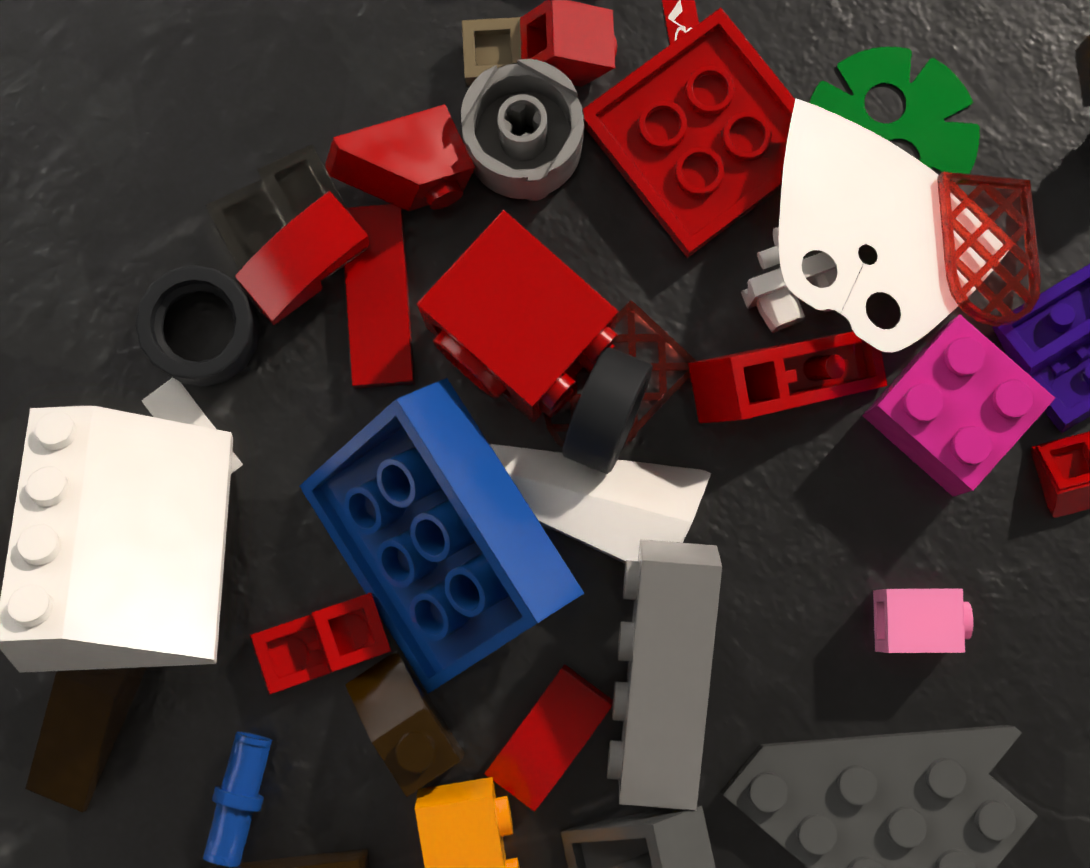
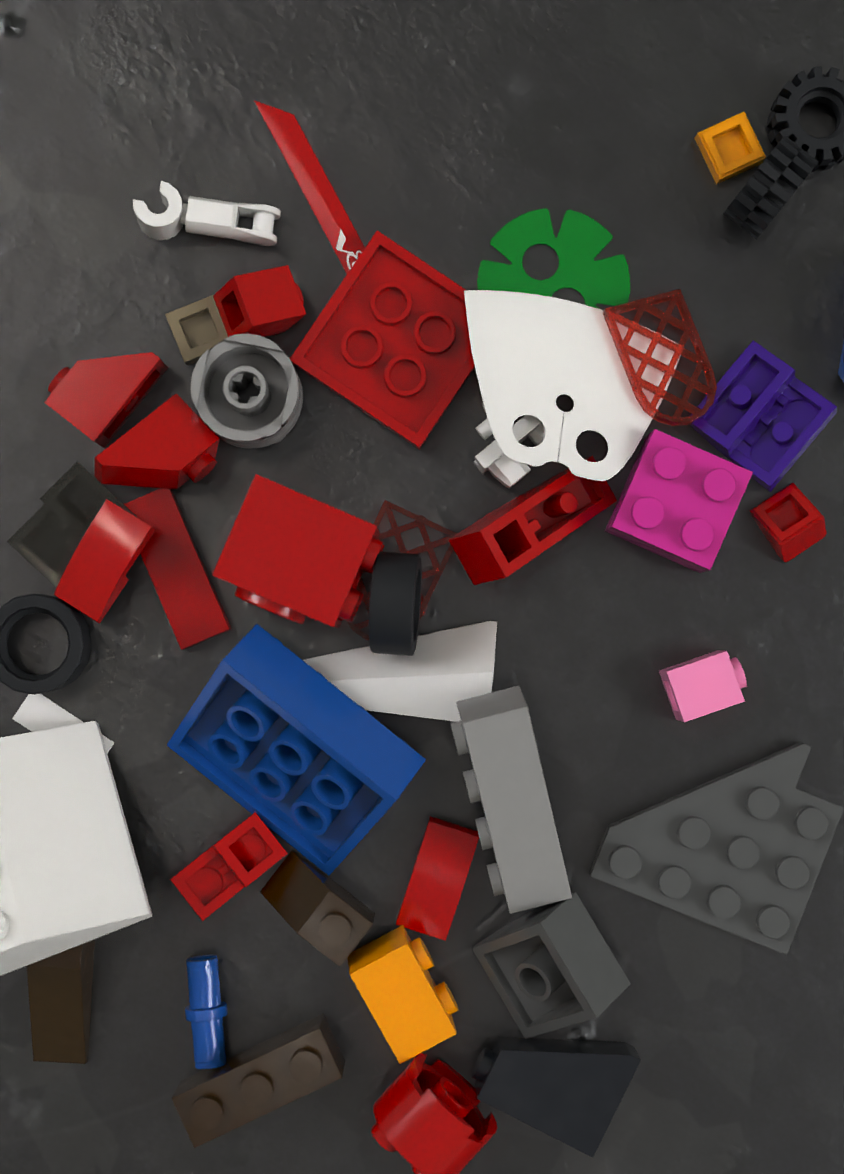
camera: 20 degrees left, 5 degrees up
none -> red slope [44,352,169,448]

